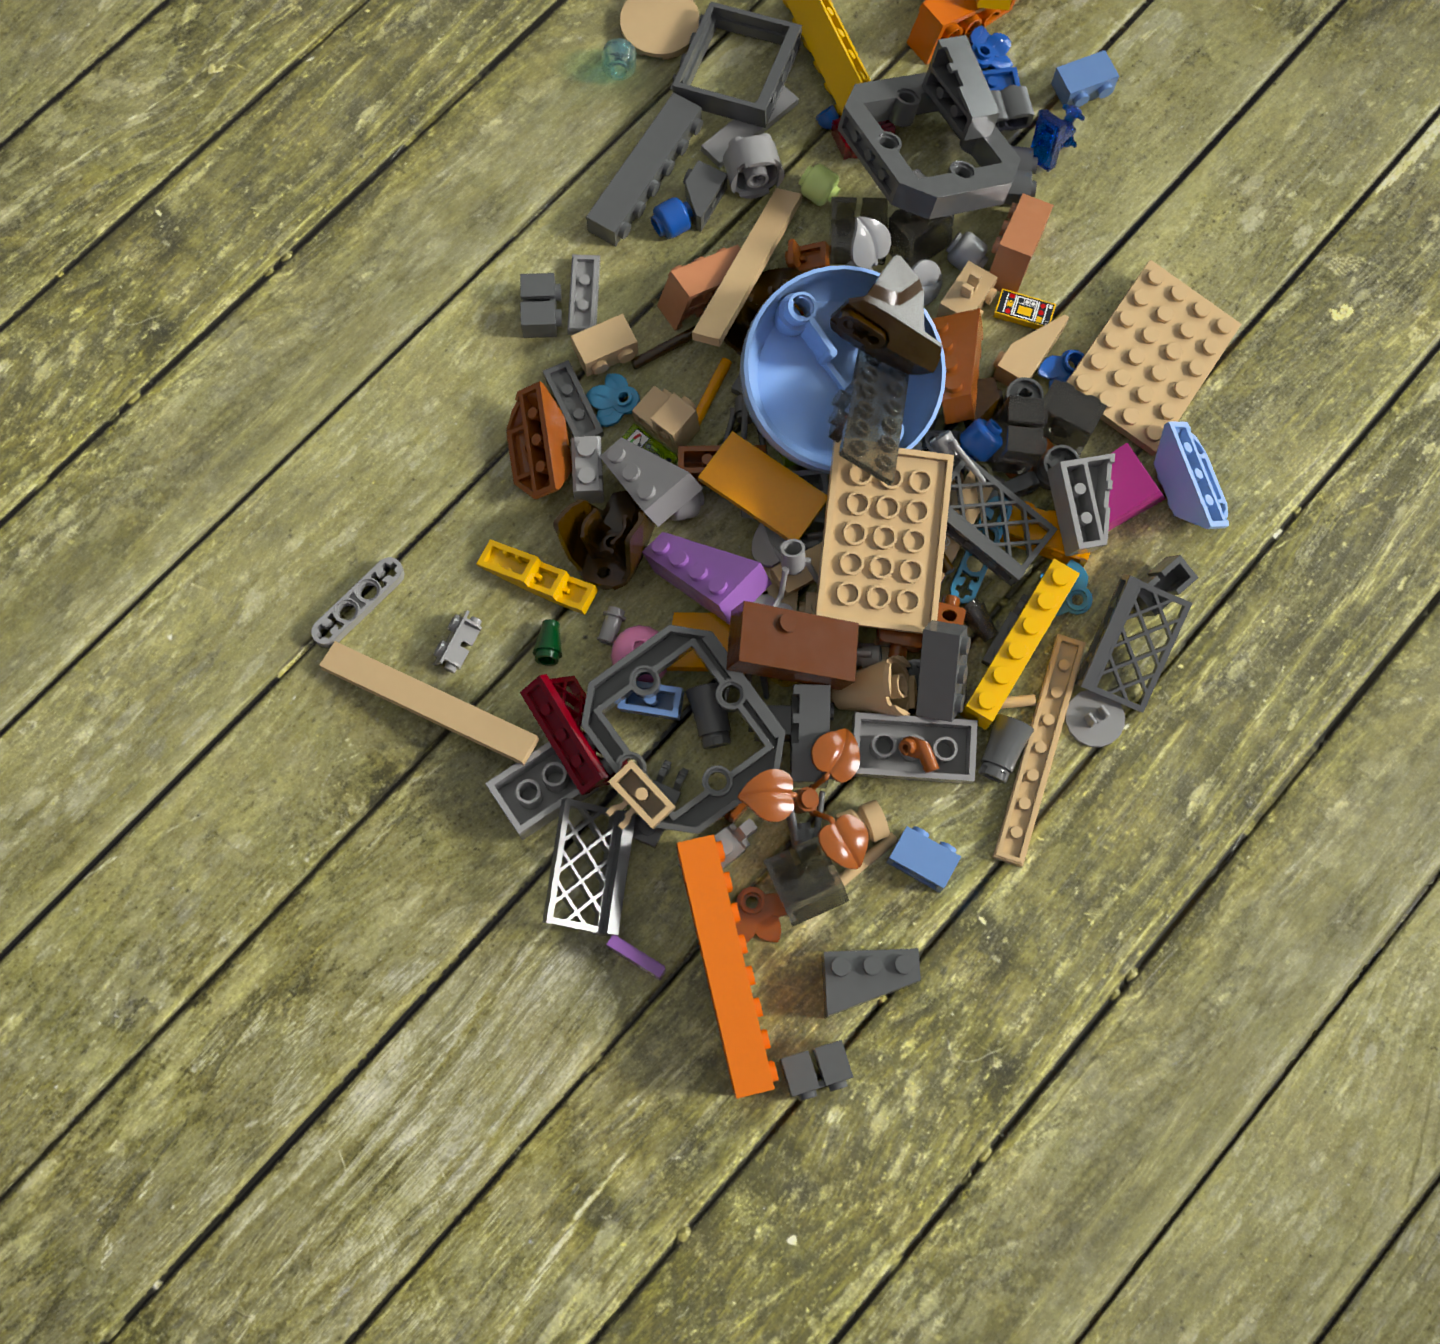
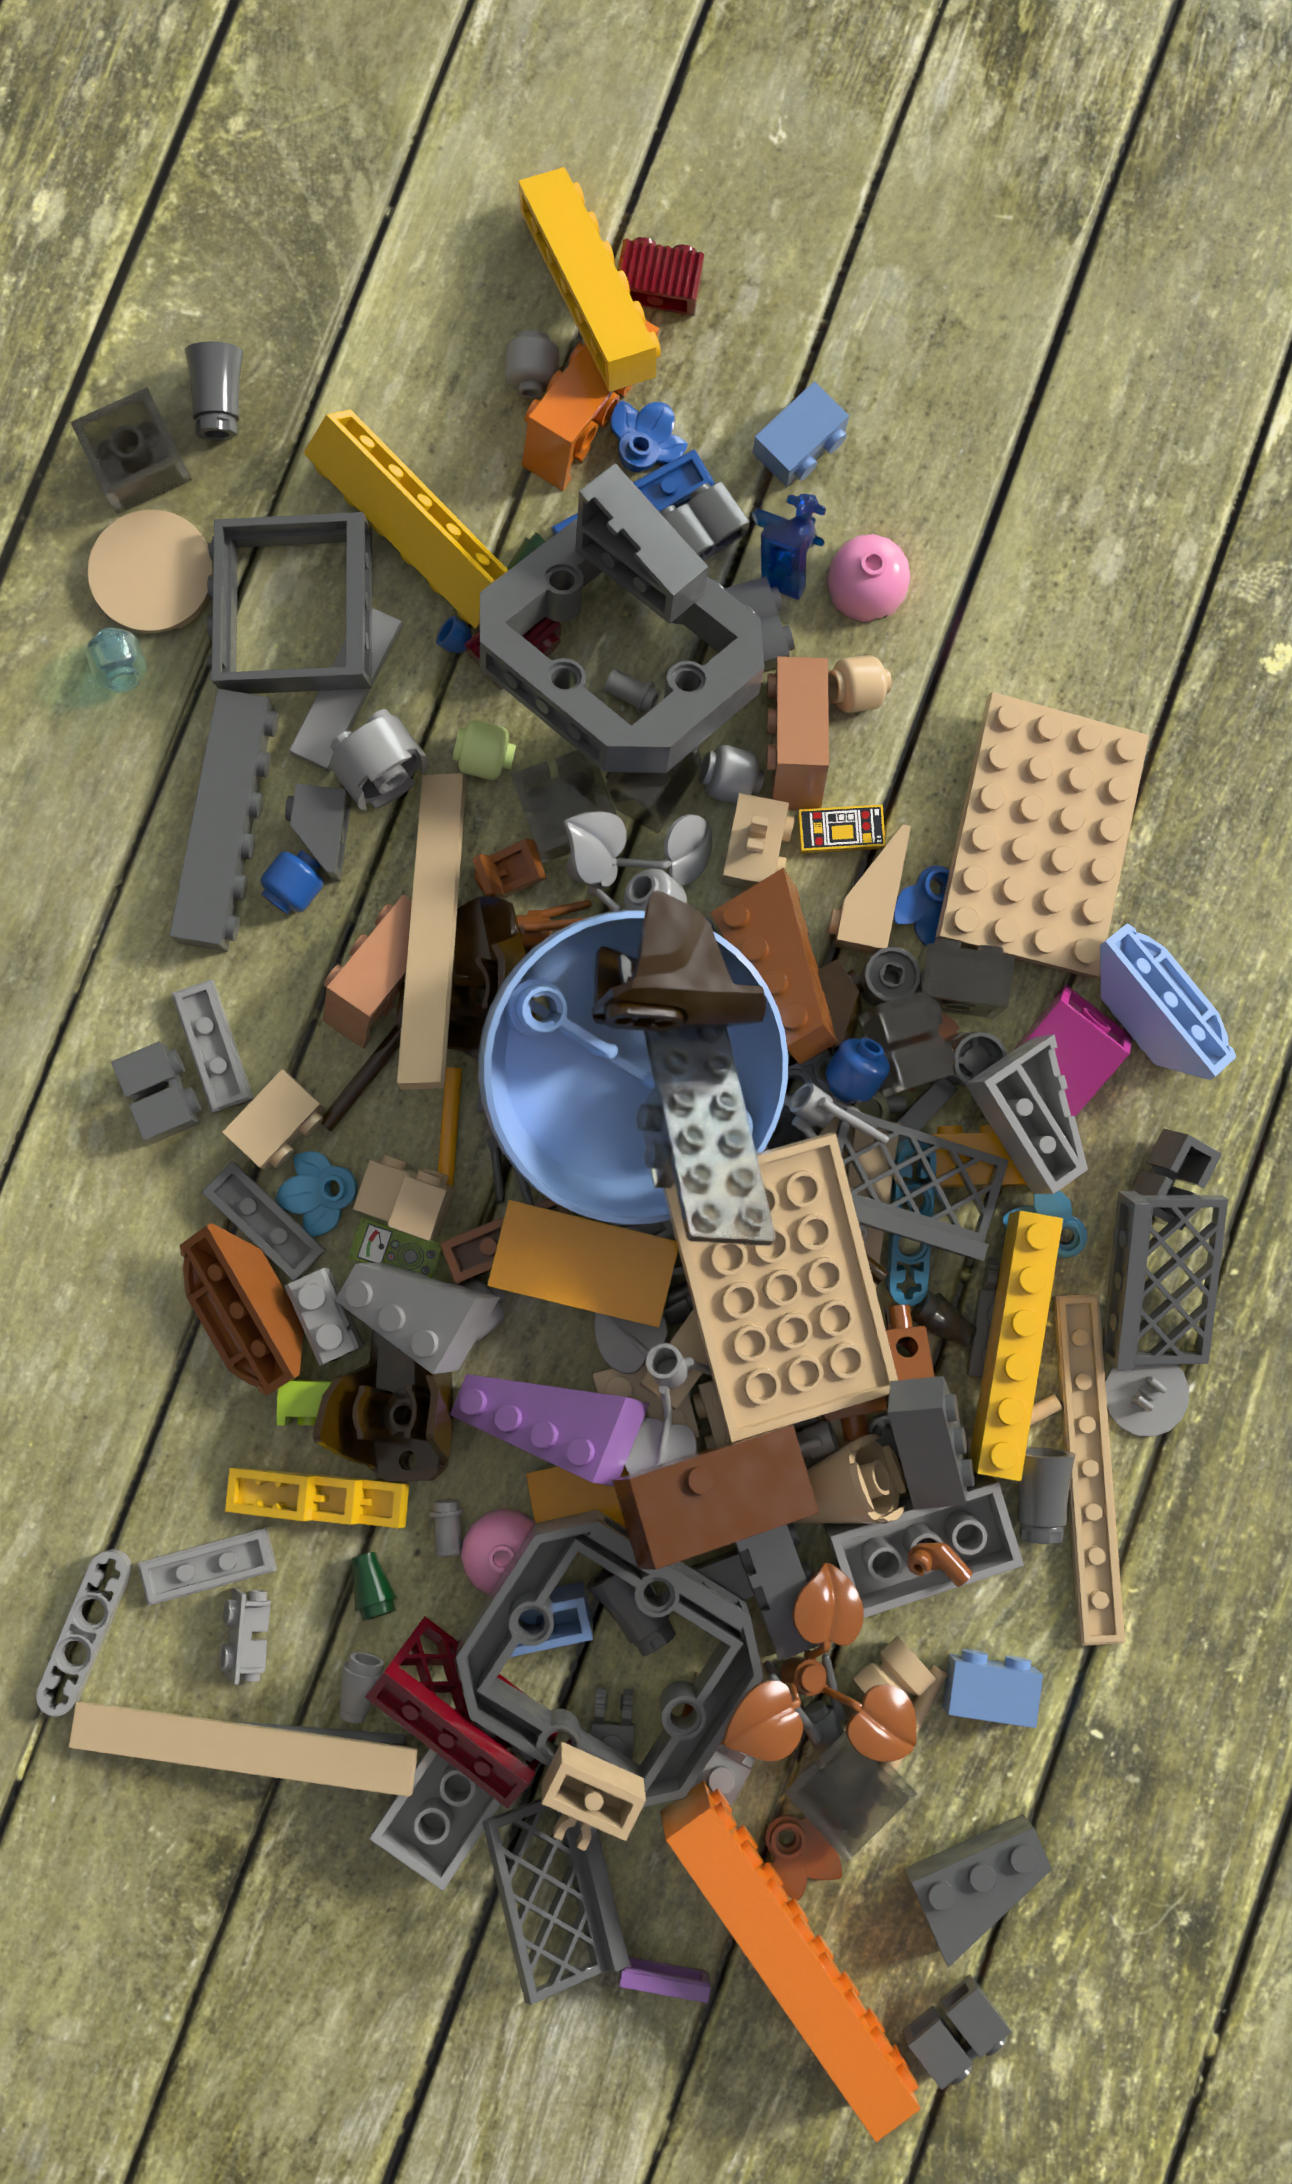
camera: 25 degrees left, 10 degrees up
none -> light grey tile [138,1527,278,1606]
none -> lime brick [276,1380,334,1426]
none -> light grey cone [339,1652,384,1723]
none -> bright pink cylinder [826,534,910,622]
none -> tan head [828,655,892,713]

